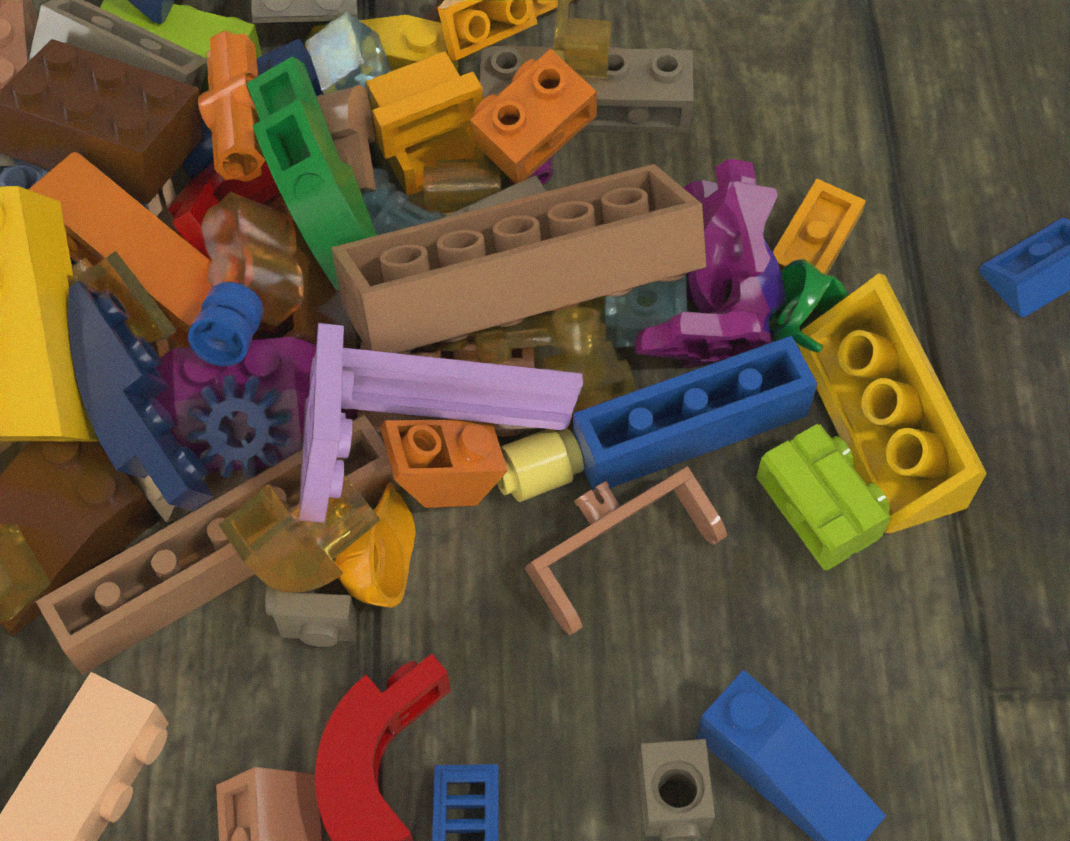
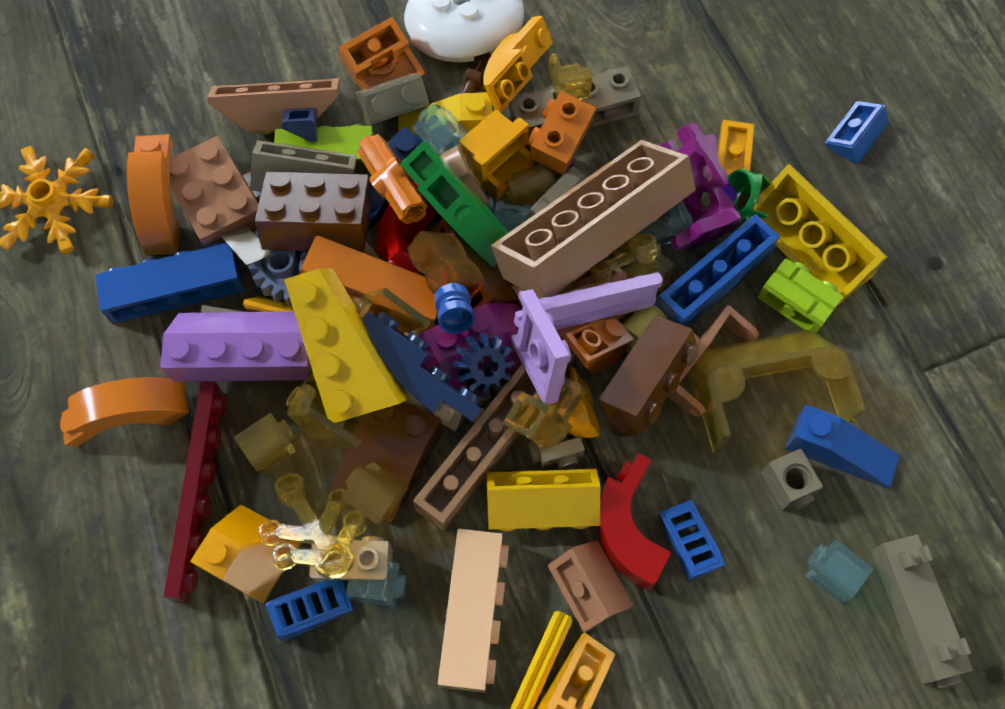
camera: 20 degrees left, 5 degrees up
none -> yellow brick [487,469,600,532]
none -> reddish brown slope [599,315,698,437]
none -> clear yellow windscreen [690,330,866,453]

